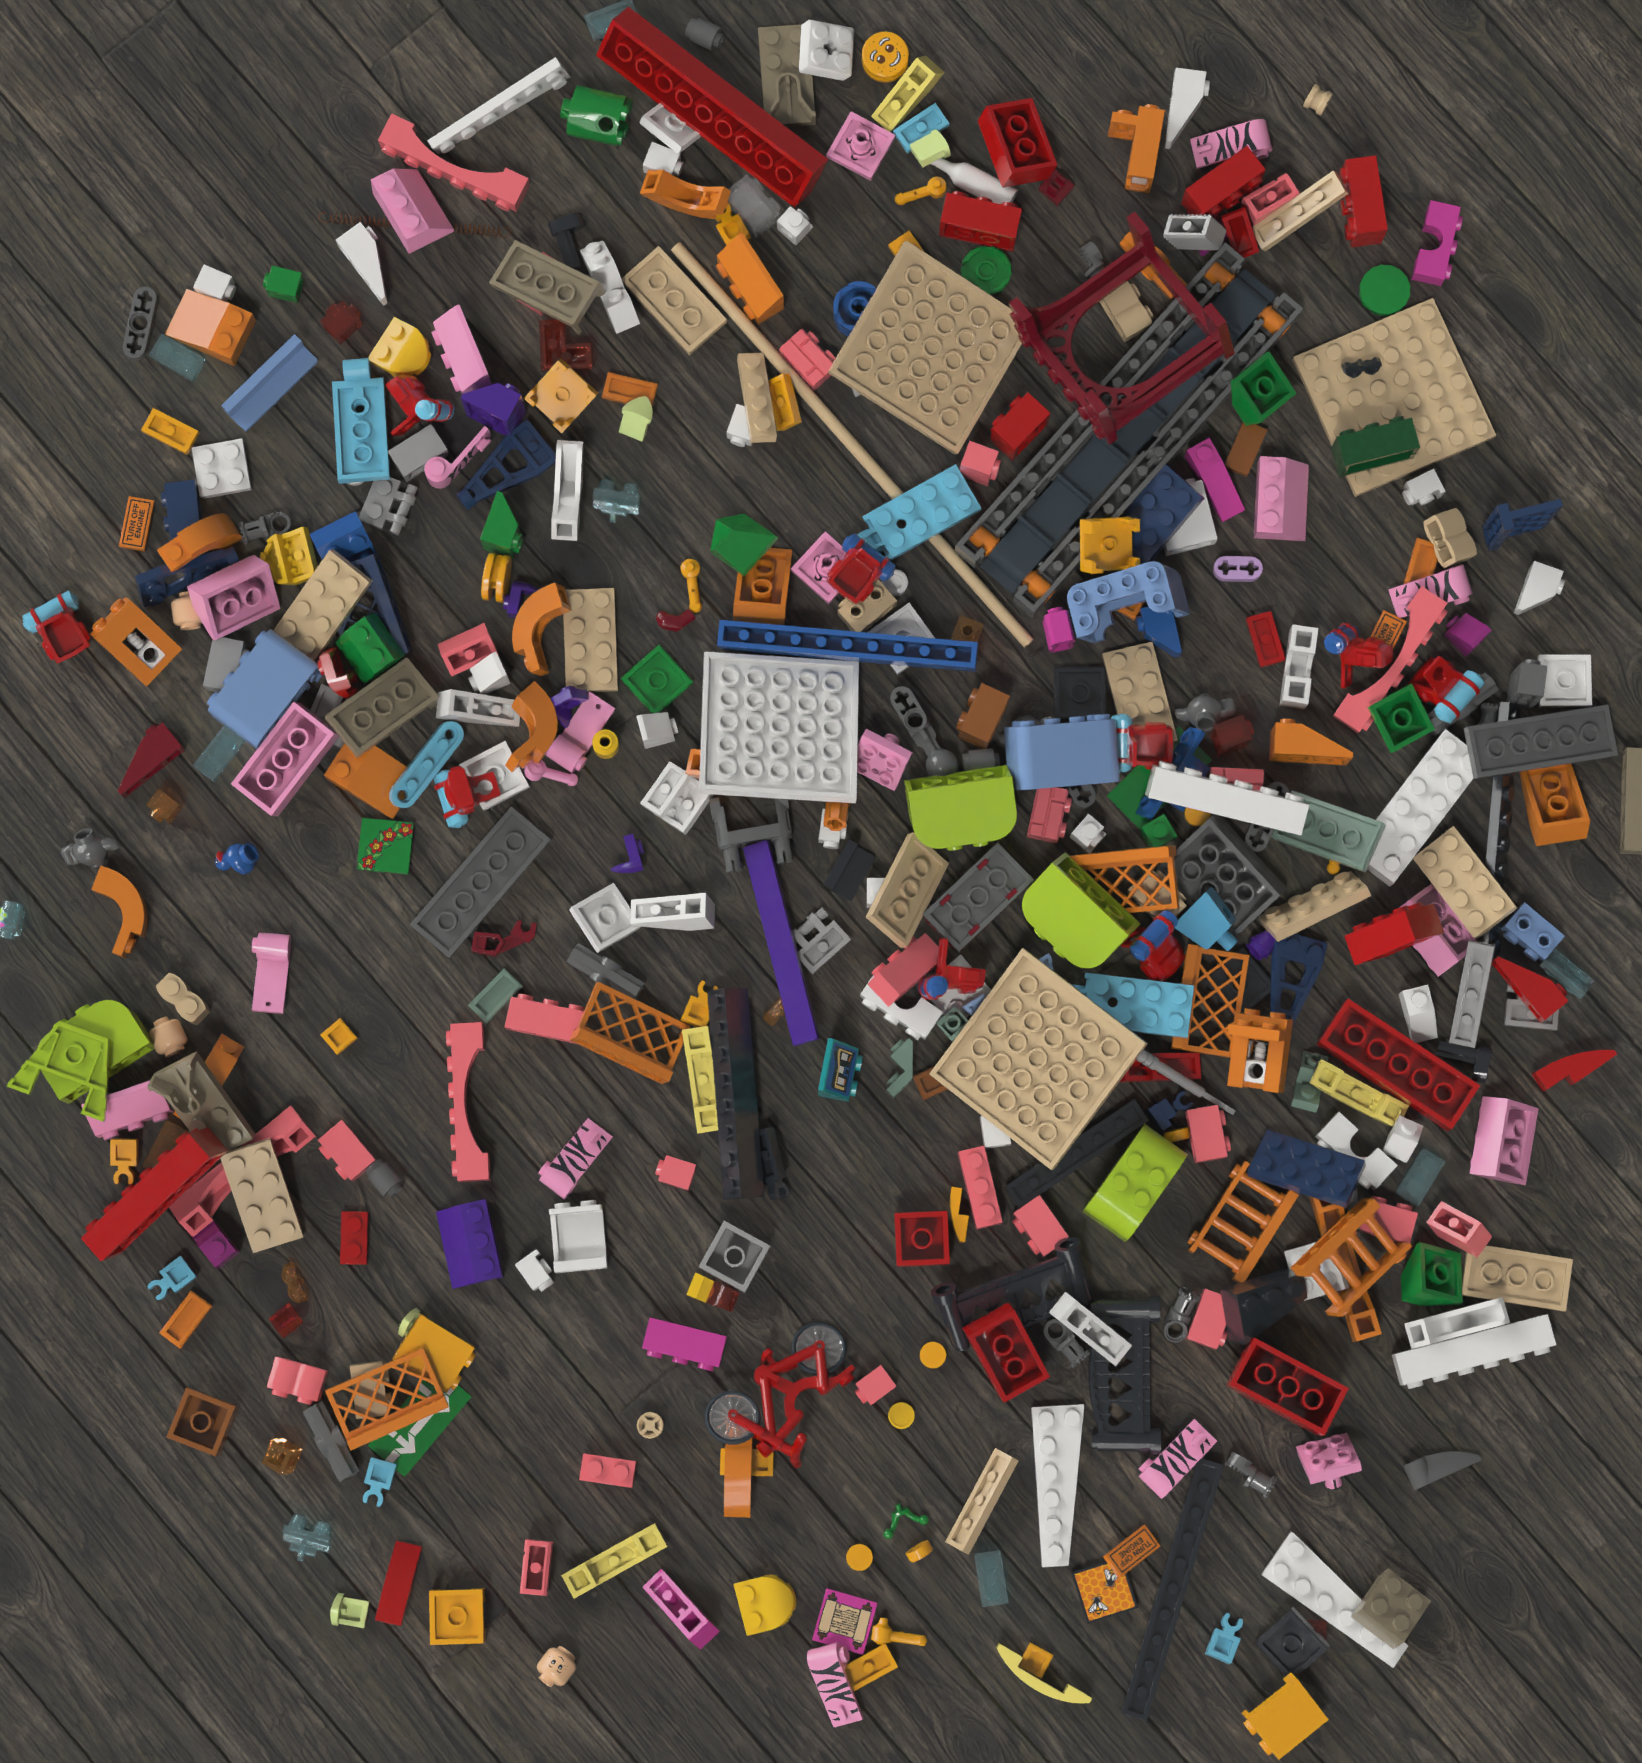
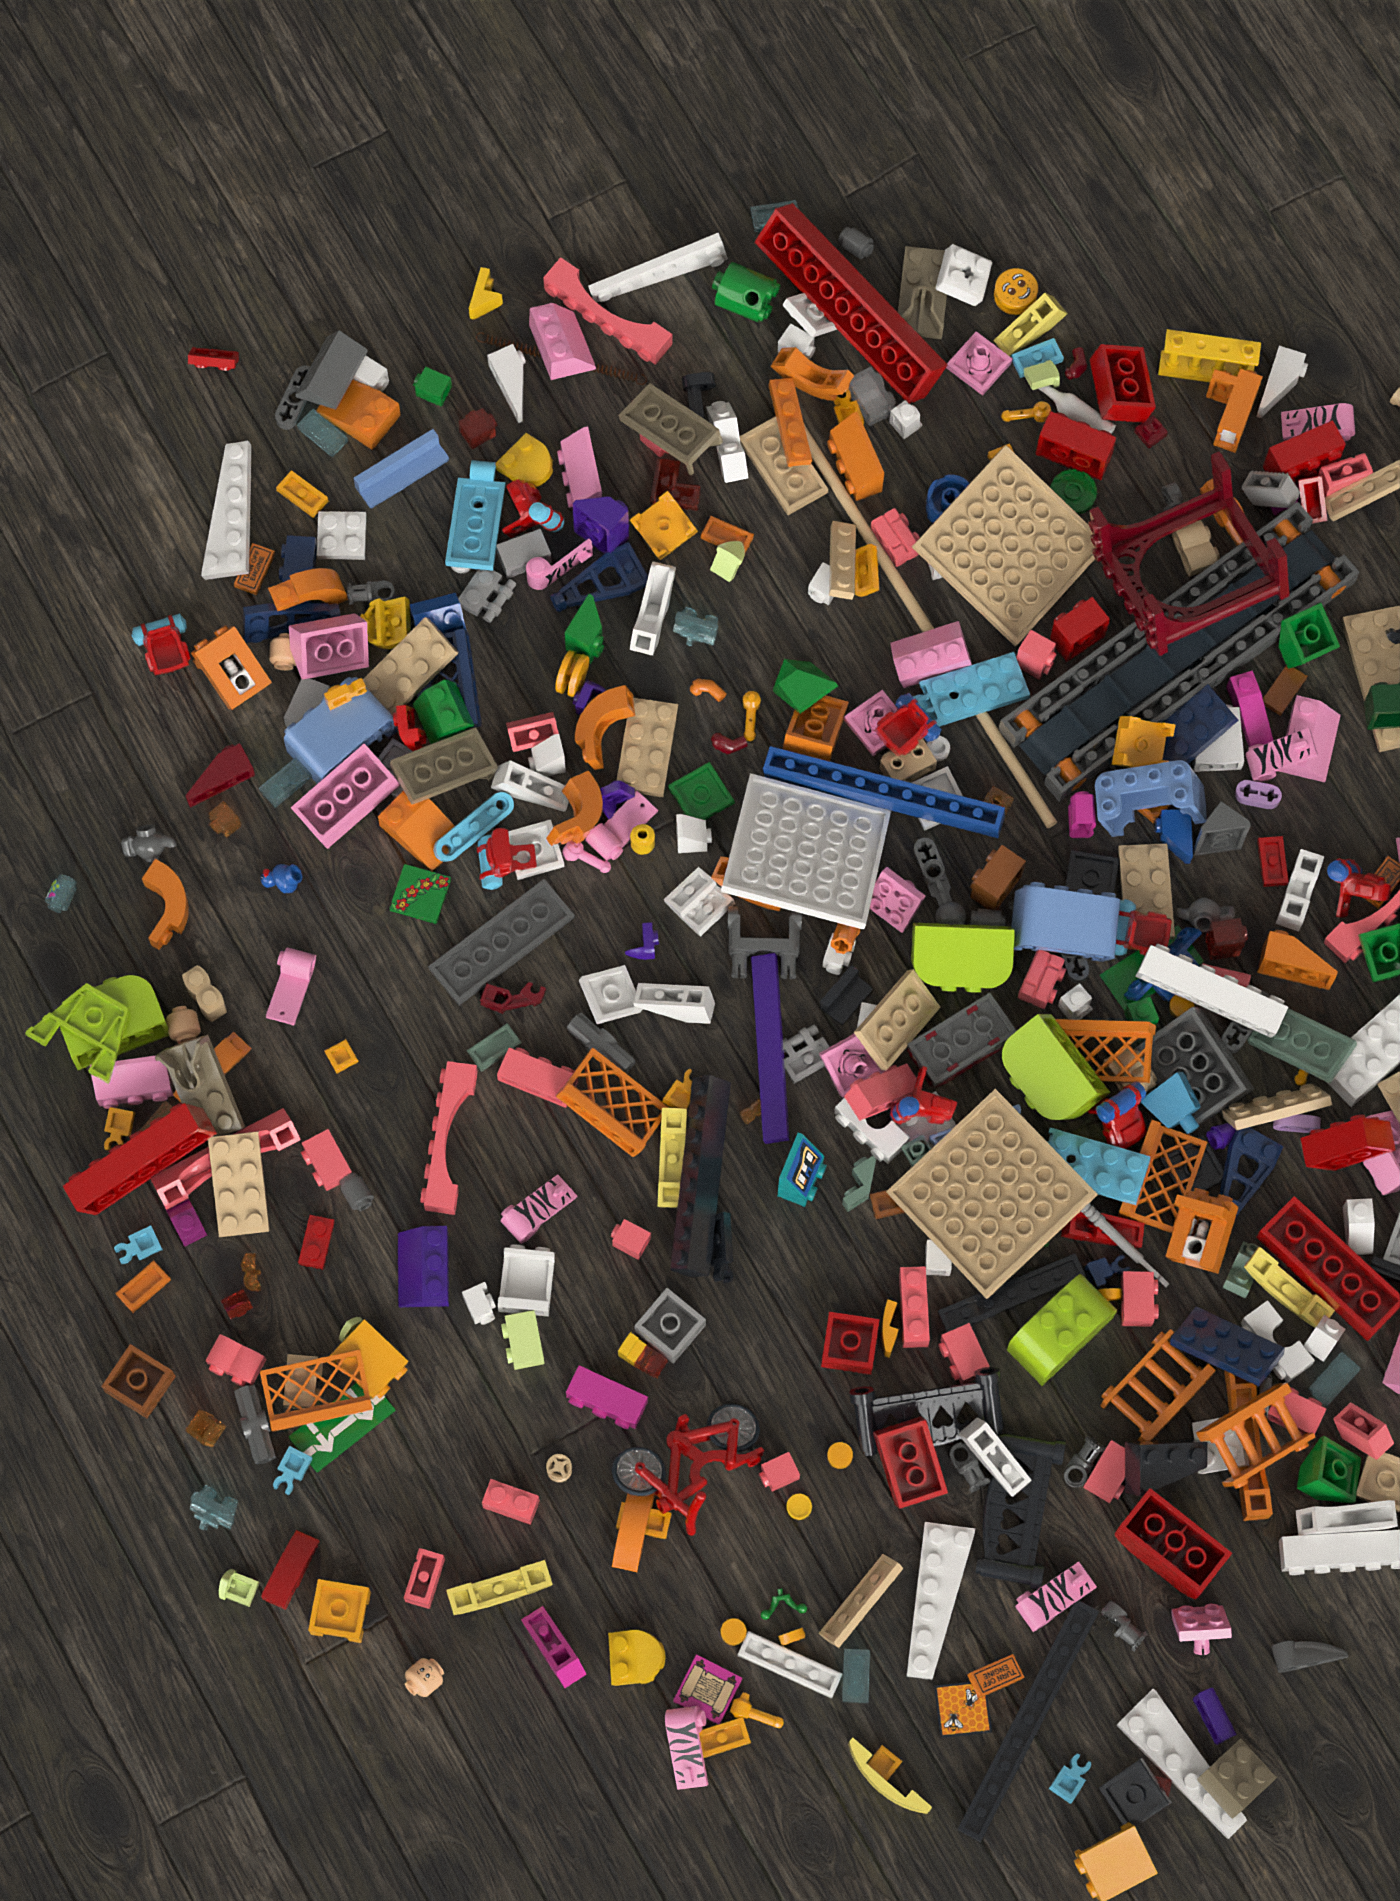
camera: 10 degrees right, 10 degrees down
none -> red plate [188,347,239,371]
none -> white wing [201,441,251,580]
none -> dark grey slope [295,330,368,409]
none -> light orange plate [324,678,367,710]
none -> yellow slope [469,267,503,320]
none -> yellowish green brick [501,1310,544,1370]
none -> orange arm [690,679,727,702]
none -> white tile [738,1631,842,1698]
none -> orange plate [768,378,812,467]
none -> bright pink plate [819,1034,884,1098]
none -> bright pink slope [890,621,972,688]
none -> dark red arm [1064,347,1087,380]
none -> yellow fence [1158,329,1261,382]
none -> dark grey slope [1193,802,1251,856]
none -> dark purple brick [1193,1687,1237,1745]
none -> bright pink door [1245,728,1318,782]
none -> lavender beam [1273,1114,1321,1133]

